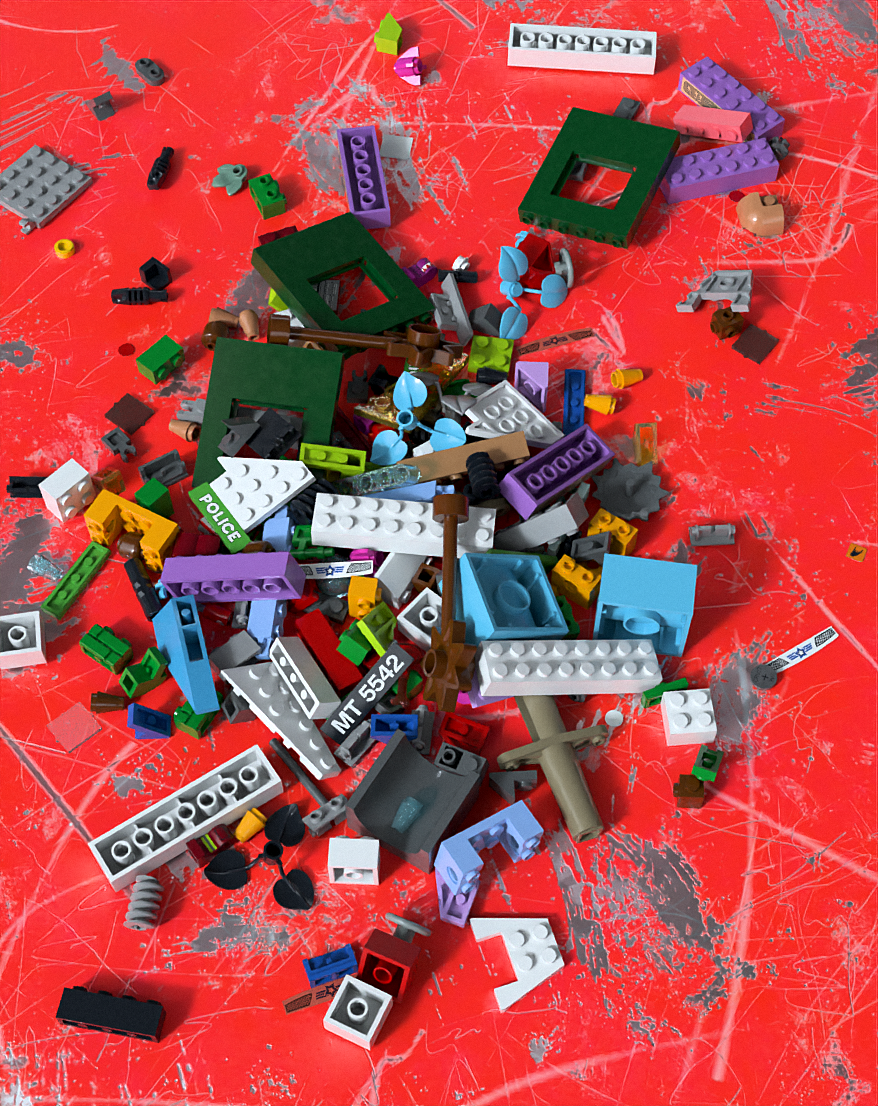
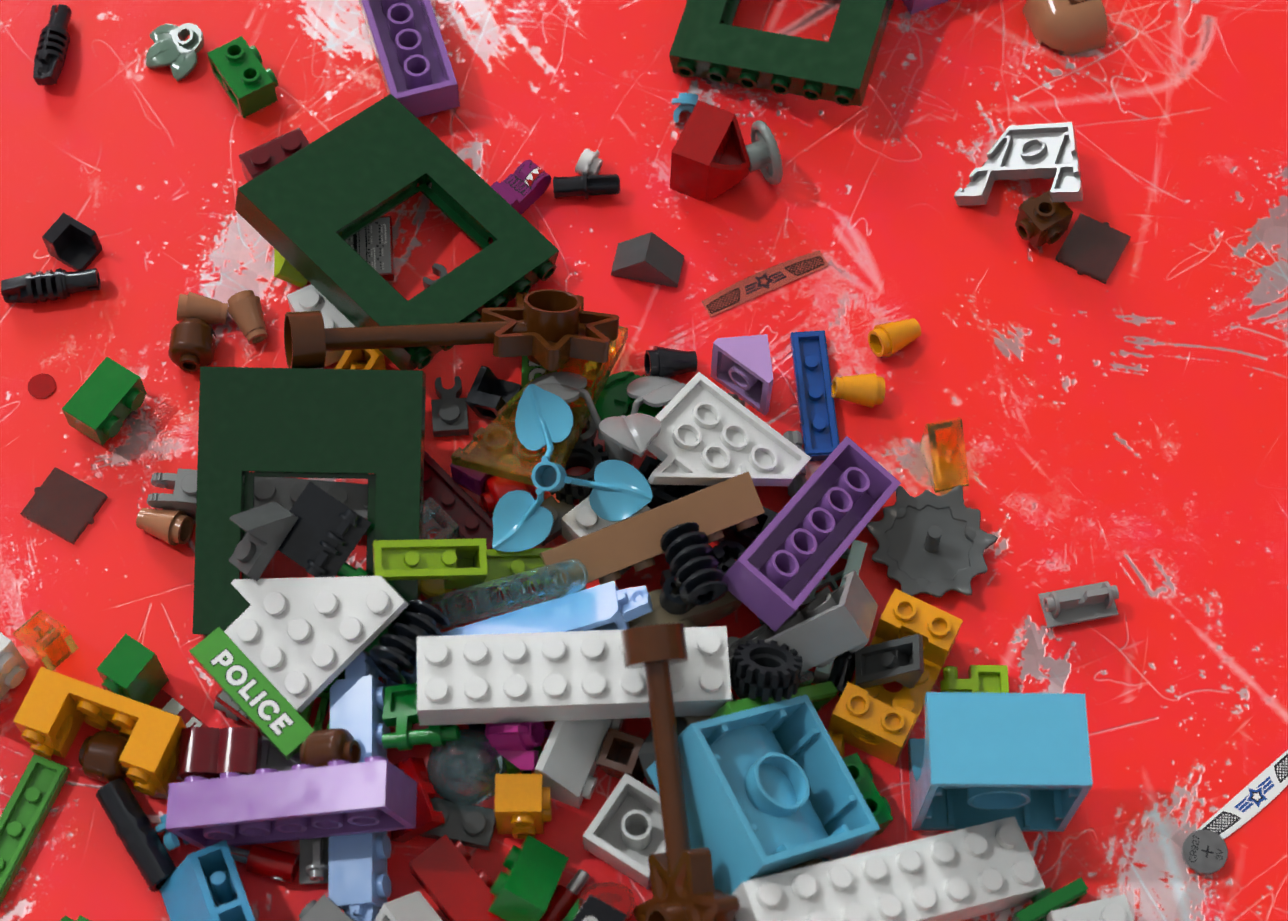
camera: 10 degrees left, 5 degrees up
dark grey plate [101,427,137,463] -> none
dark grey hinge [138,449,189,488] -> none
white sticker [299,560,373,579] -> none
lime wing [356,601,397,657] -> none
light grey bracket [428,273,473,346] -> none
lime plate [468,335,514,377] -> none
medium azure plant [499,246,568,340] -> none
none -> black tyre [730,639,803,702]

